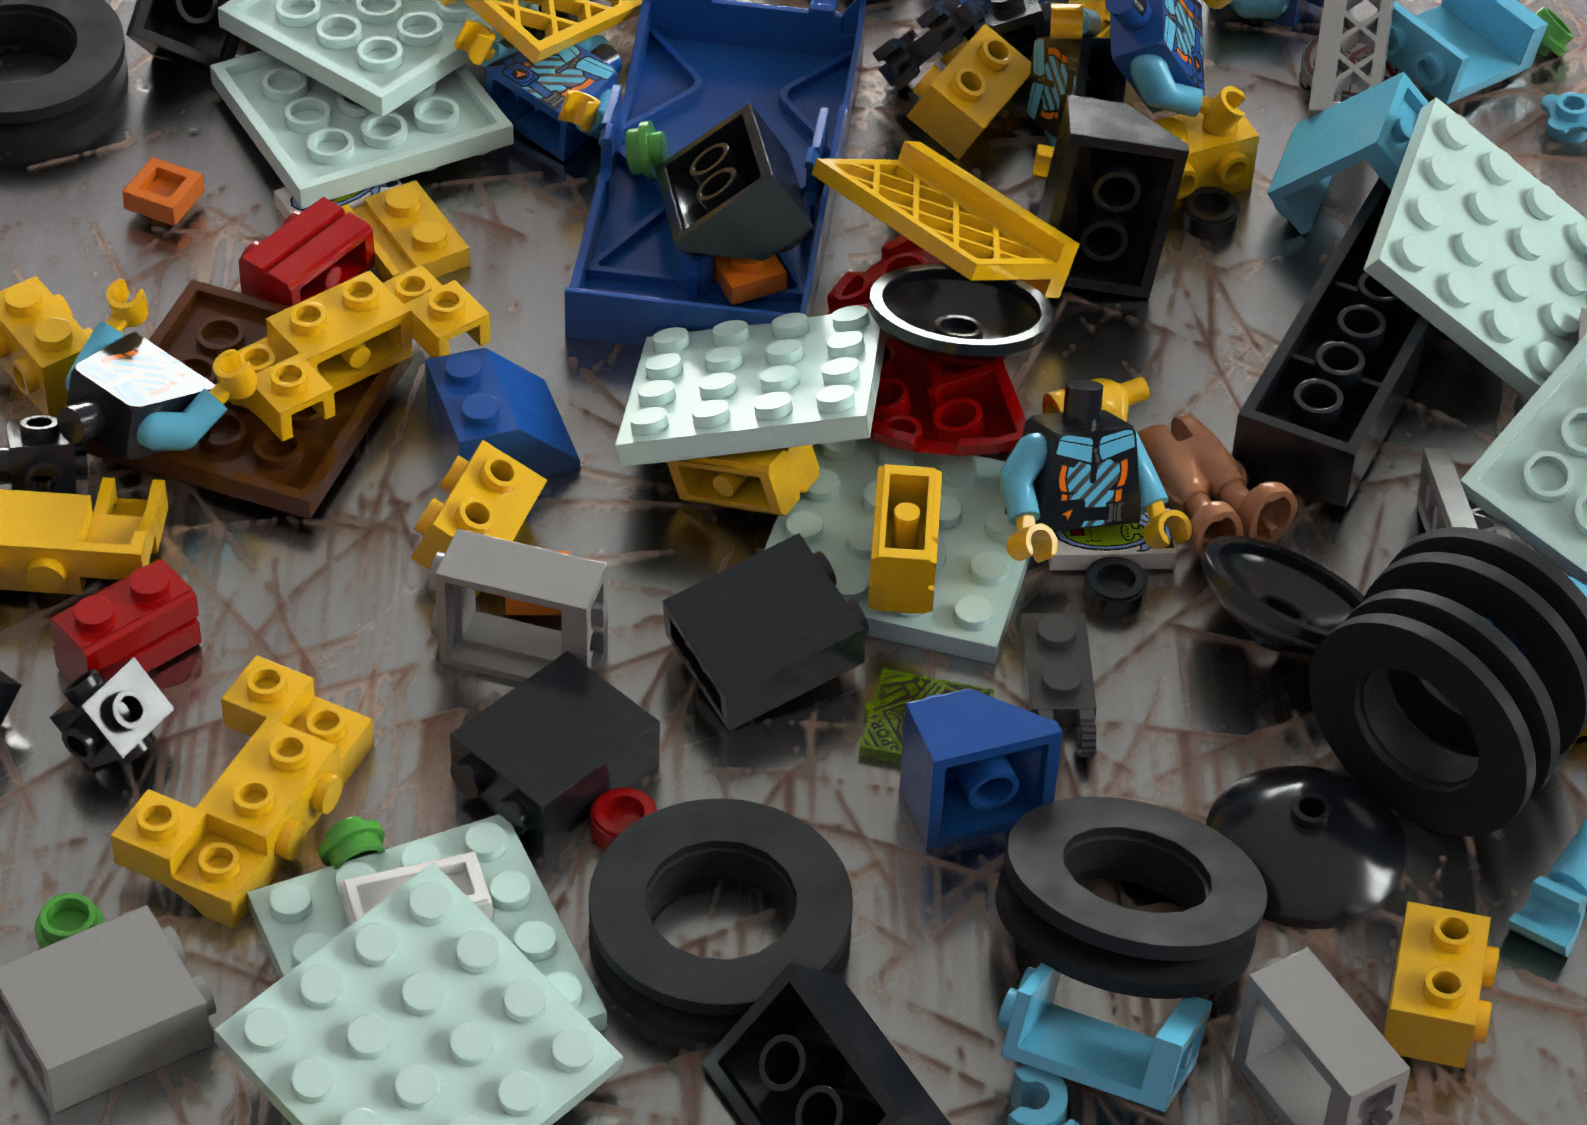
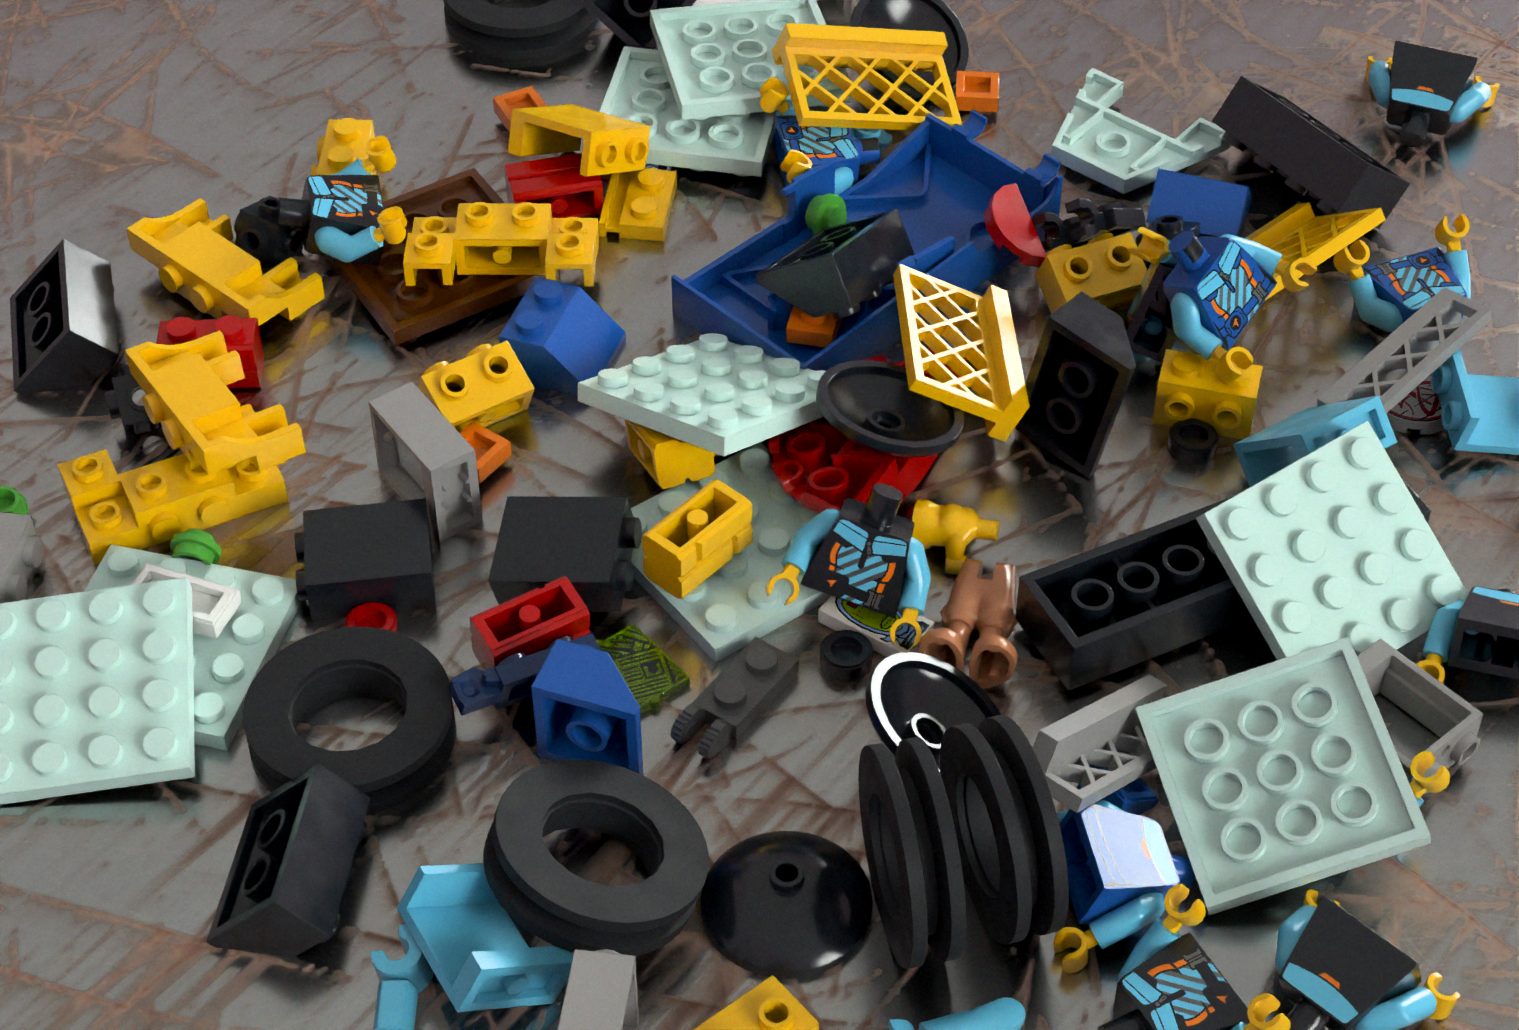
camera: 40 degrees right, 0 degrees up
none -> yellow bracket [125,330,306,474]
none -> dark blue hinge [448,633,601,716]
none -> red brick [470,576,590,671]
none -> yellow panel [508,104,650,177]
none -> red tile [984,183,1047,268]

